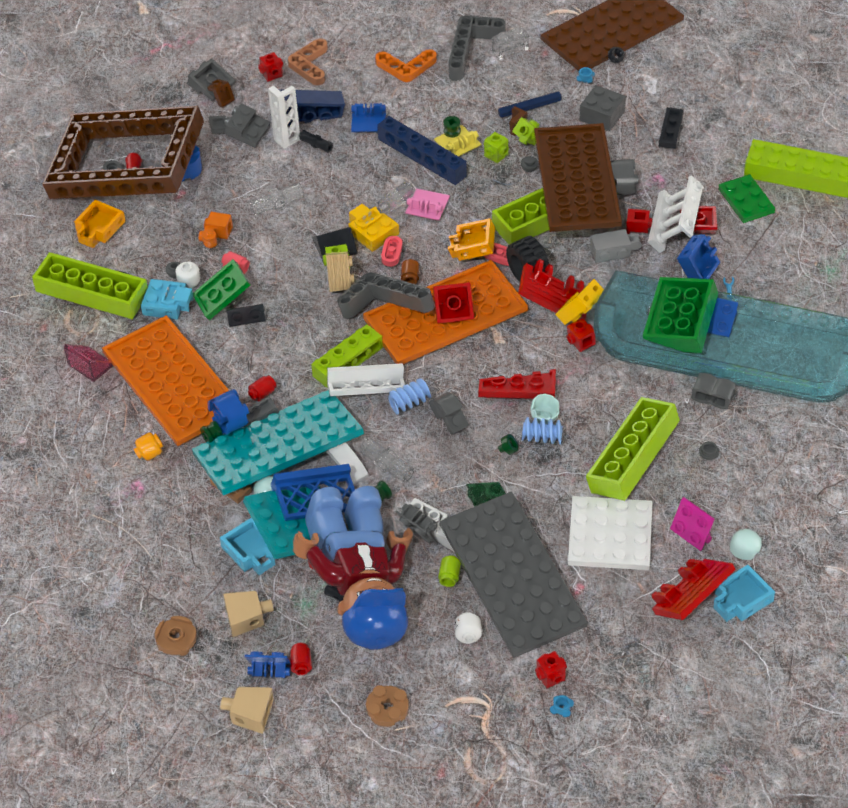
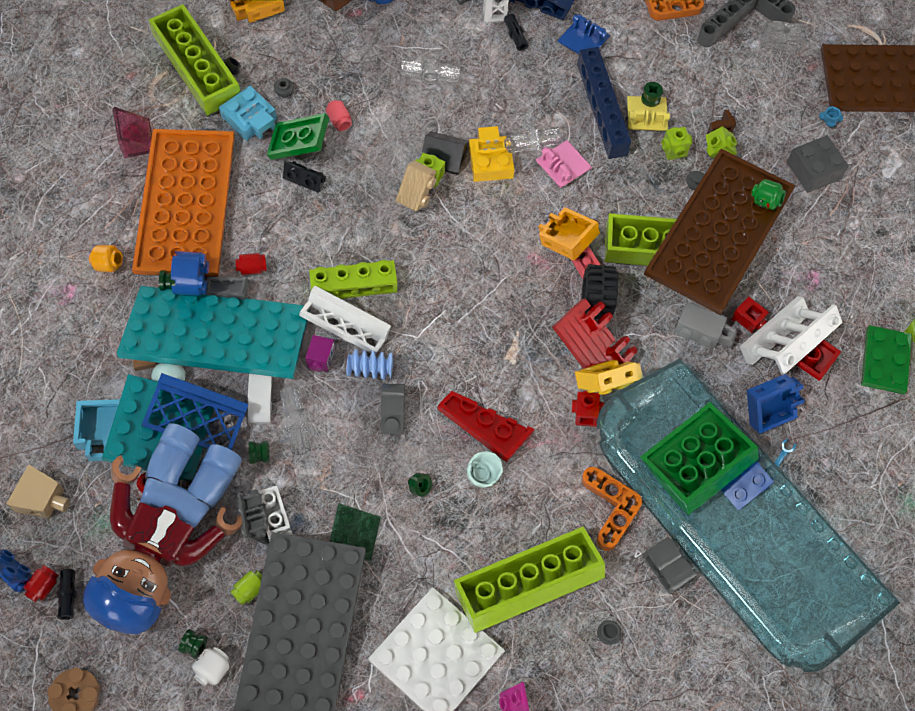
camera: 30 degrees right, 15 degrees up
white head [176,262,200,288] -> none
orange brick [198,211,233,248] -> none
dark grey beam [337,272,435,319] -> none
orange plate [363,260,528,364] -> none
coral plate [381,236,403,267] -> none
dark orange brick [401,259,420,284] -> none
red slope [433,282,474,324] -> none
dark blue axle [498,91,562,118] -> none
light blue piece [522,417,563,445] -> none
black plate [608,47,624,64] -> none
dark grey brick [611,159,638,195] -> none
black plate [658,107,684,149] -> none
none -> black pin [56,569,77,620]
none -> dark green wheel [178,629,208,659]
none -> magenta brick [305,335,335,372]
none -> orange beam [582,467,642,551]
none -> green head [751,179,786,210]

